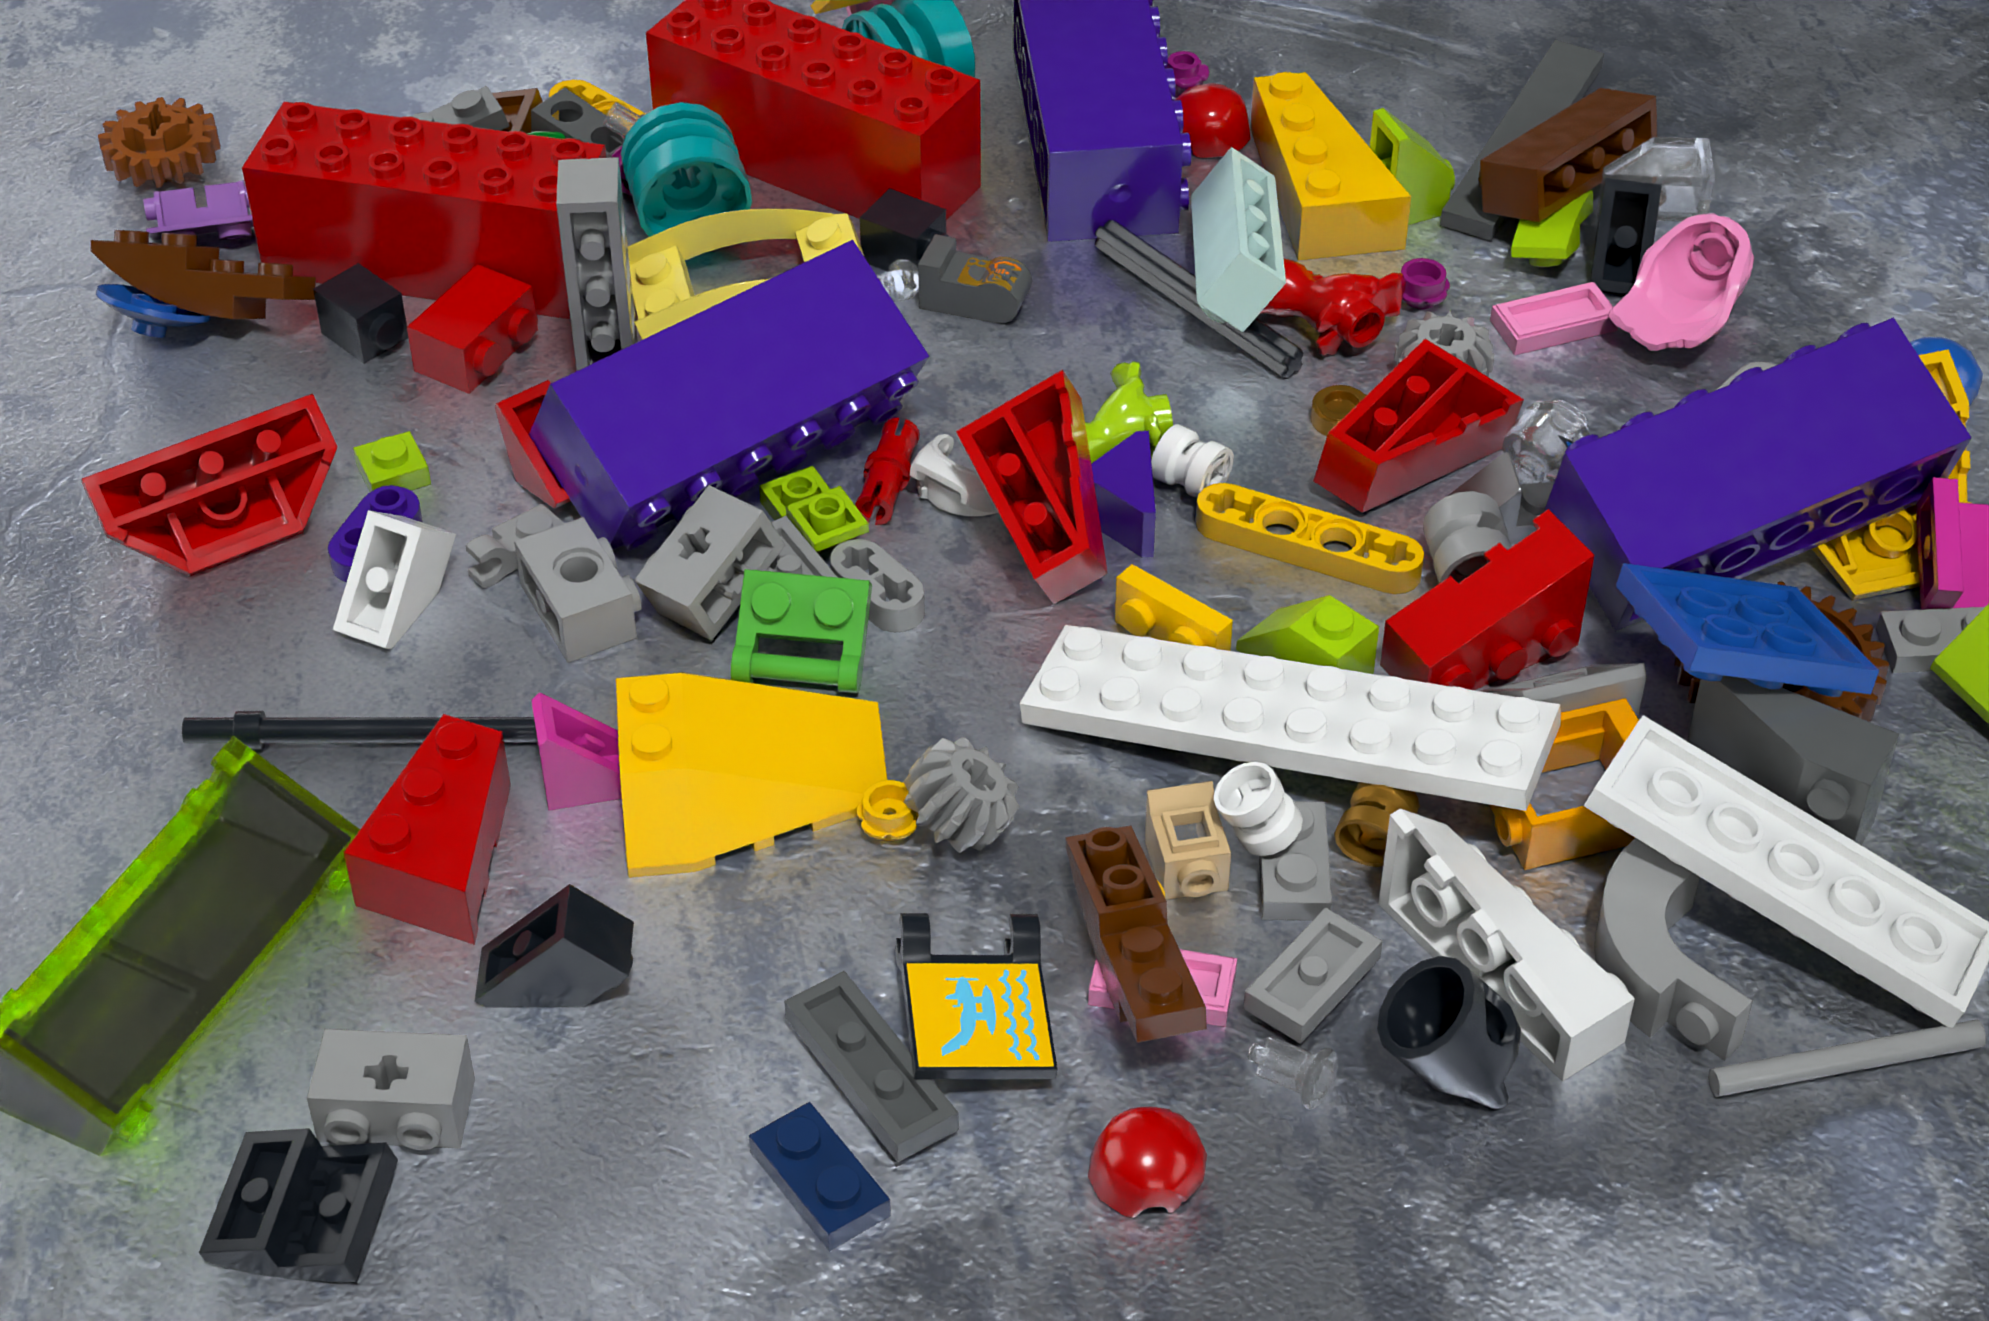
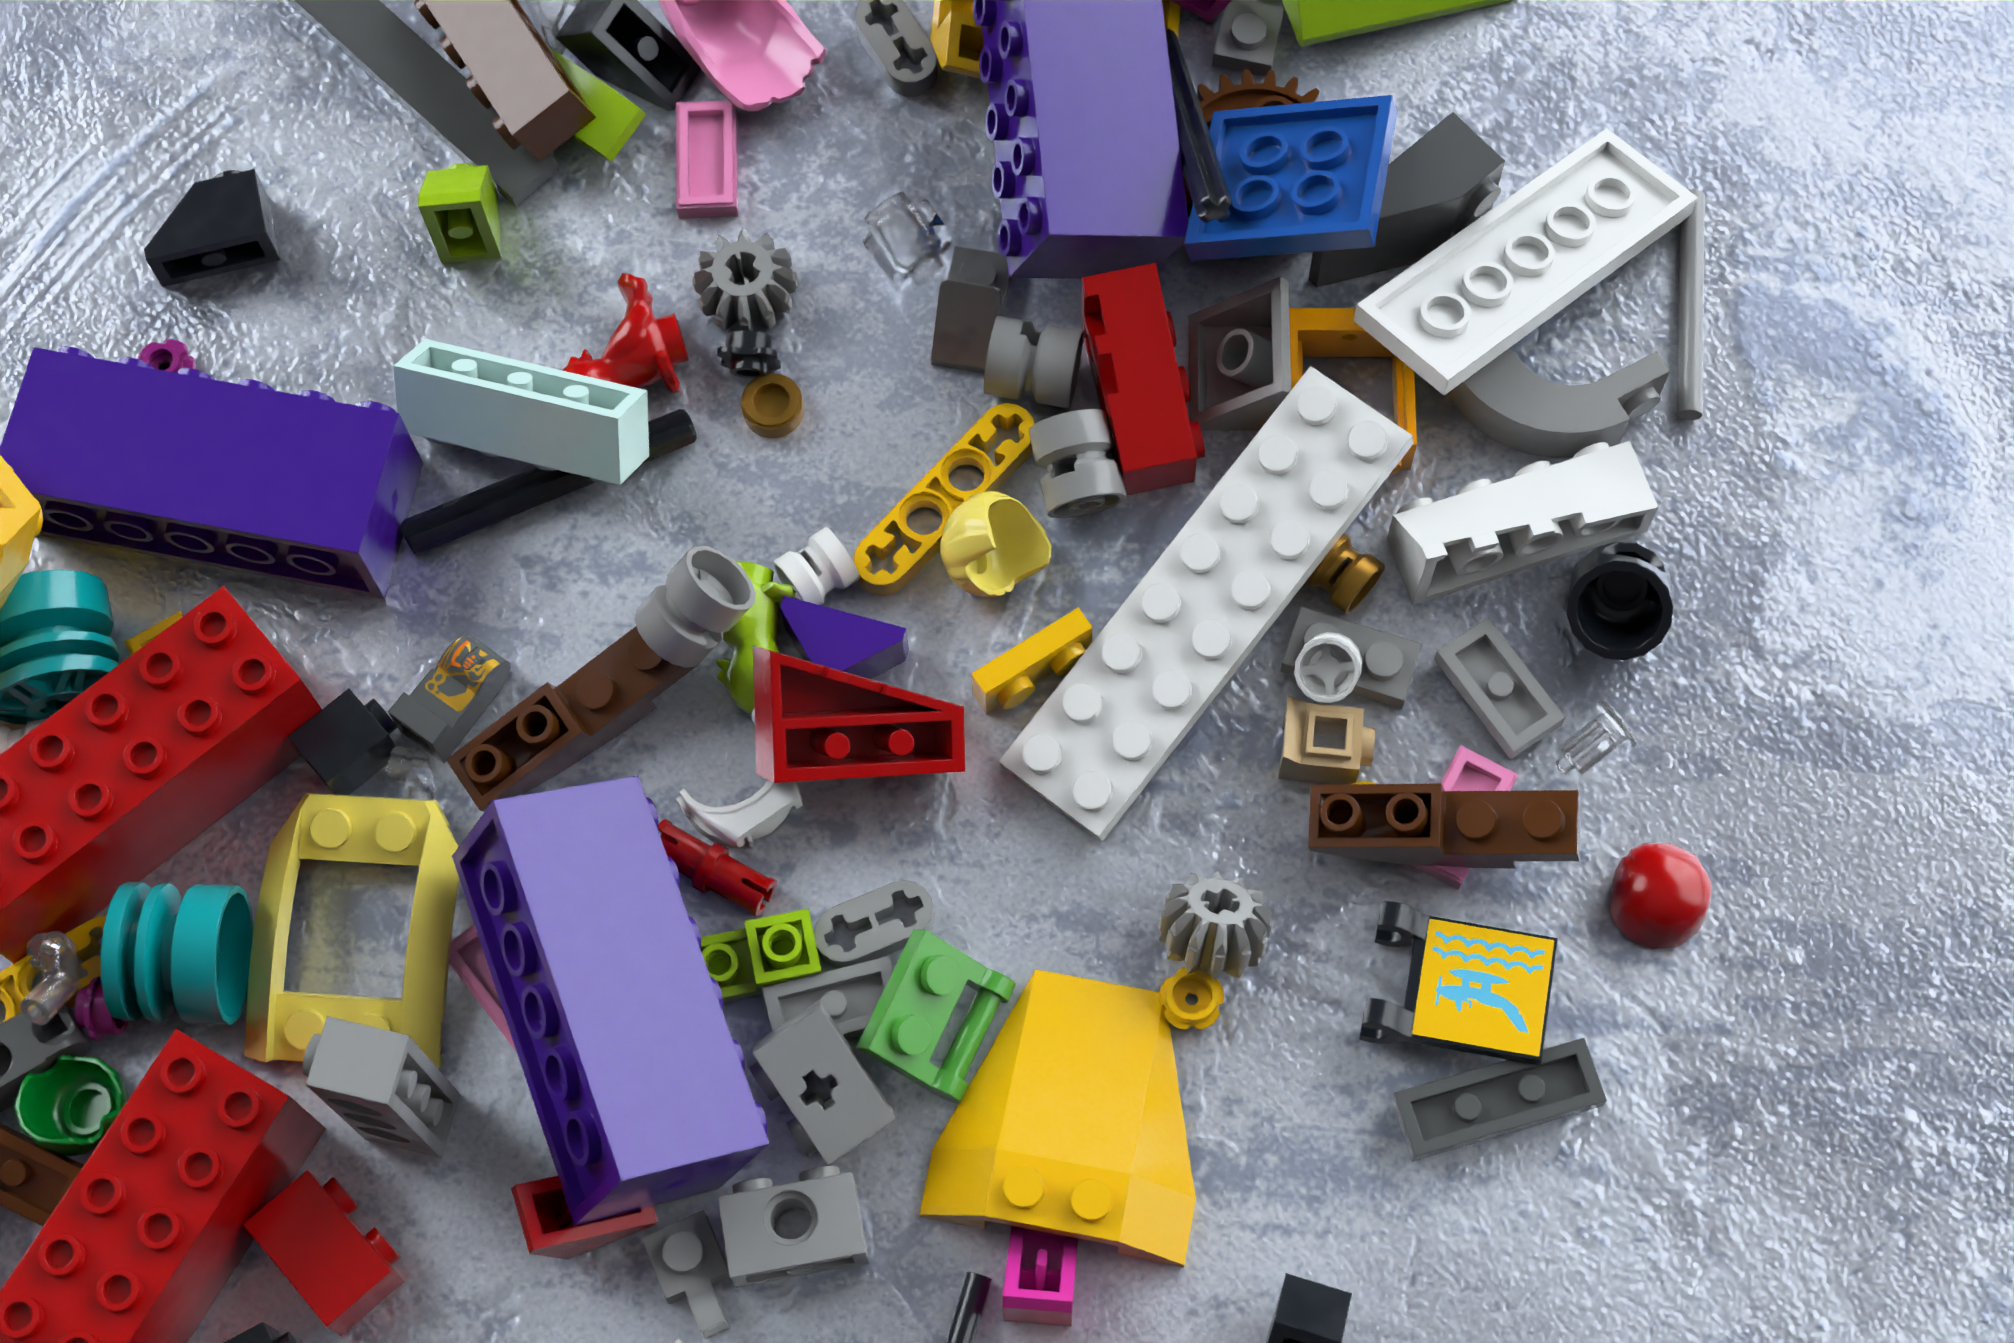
camera: 70 degrees left, 25 degrees up
dark blue plate [749,1101,891,1252] -> none
red hair [1175,83,1251,158] -> none
lime slope [1236,595,1379,674] -> none
yellow wedge [1250,72,1411,261] -> none
red wedge [1313,338,1524,513] -> none
magenta plate [1401,258,1450,309] -> none
none -> black slope [144,169,281,287]
none -> reddish brown slope [446,626,699,812]
none -> light grey wheel [634,545,756,668]
none -> black plate [717,330,781,378]
none -> light yellow hair [940,491,1052,598]
none -> light grey wheel [1029,409,1127,518]
none -> black axle [1165,28,1232,223]

